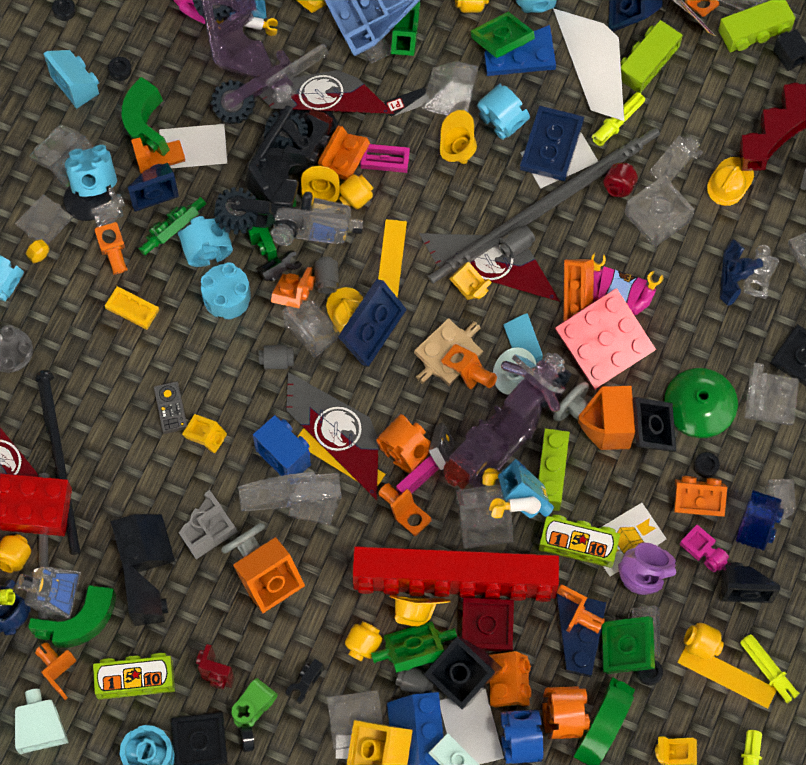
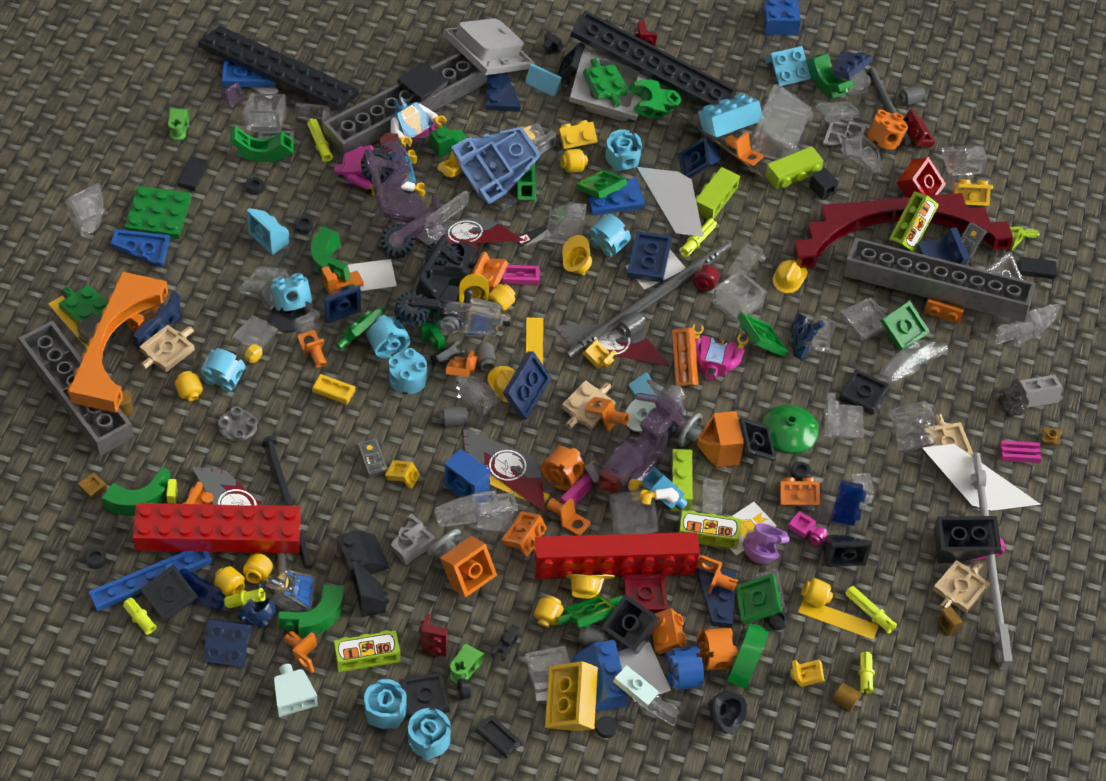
camera: 10 degrees left, 15 degrees down
plate [555,288,656,389] -> none
none -> orange bracket [501,511,547,557]
none -> clear plate [702,479,723,516]
none -> green plate [737,312,788,356]

